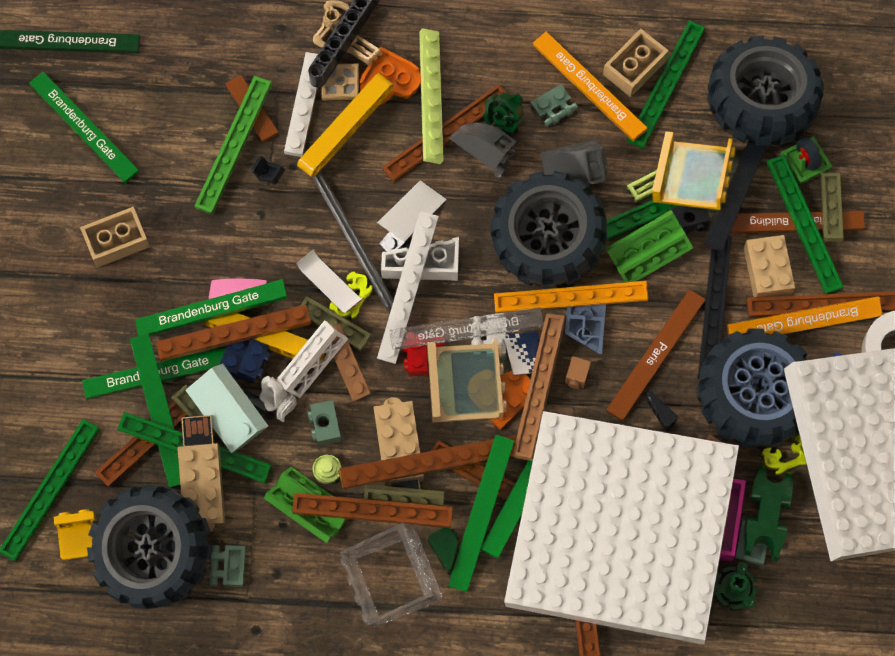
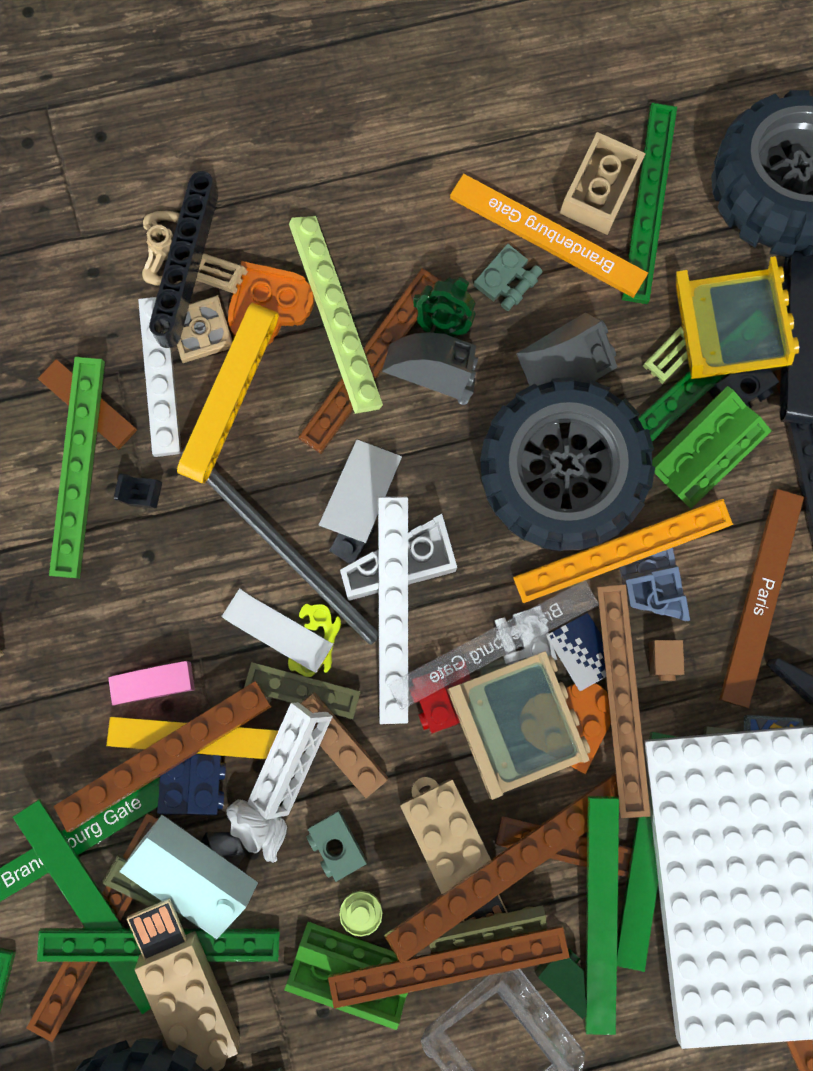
camera: 20 degrees left, 10 degrees up
green tile [135,279,288,336] -> none

